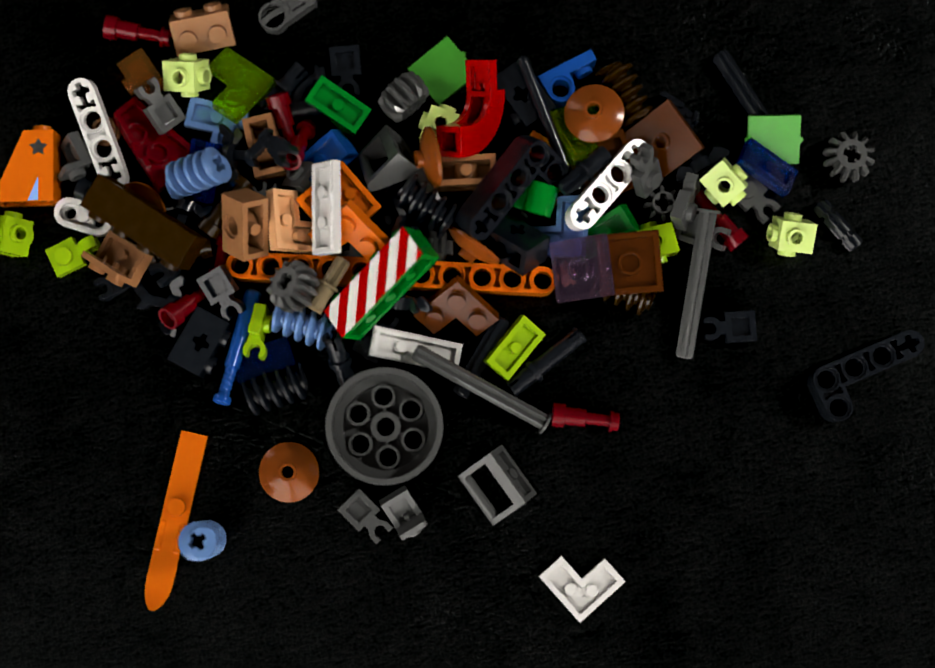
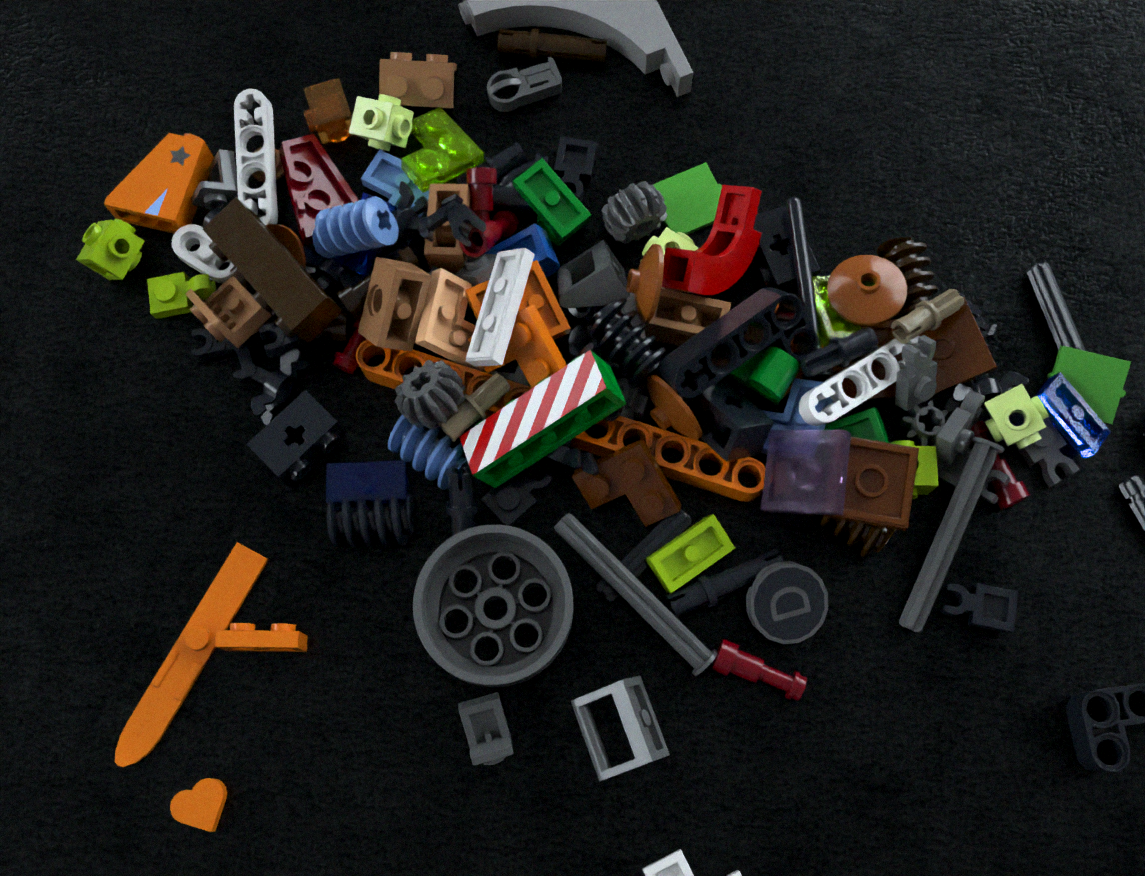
camera: 15 degrees right, 10 degrees down
dark red piece [103,15,172,48] -> none
dark grey plate [133,77,186,135] -> none
dark red piece [158,286,206,330] -> none
medium blue piece [178,520,227,561] -> none
black plate [196,263,246,321] -> none
blue piece [213,289,262,406] -> none
lime plate [243,303,272,361] -> none
dark orange dish [259,442,320,503] -> none
dark grey plate [338,488,394,544] -> none
white tile [368,325,463,368] -> none
blue plate [537,49,597,109] -> none
yellowish green brick [766,212,818,257] -> none
none -> orange tile [170,778,227,832]
none -> orange plate [214,623,308,652]
none -> black tile [746,561,828,644]
none -> dark tan axle [891,289,964,344]

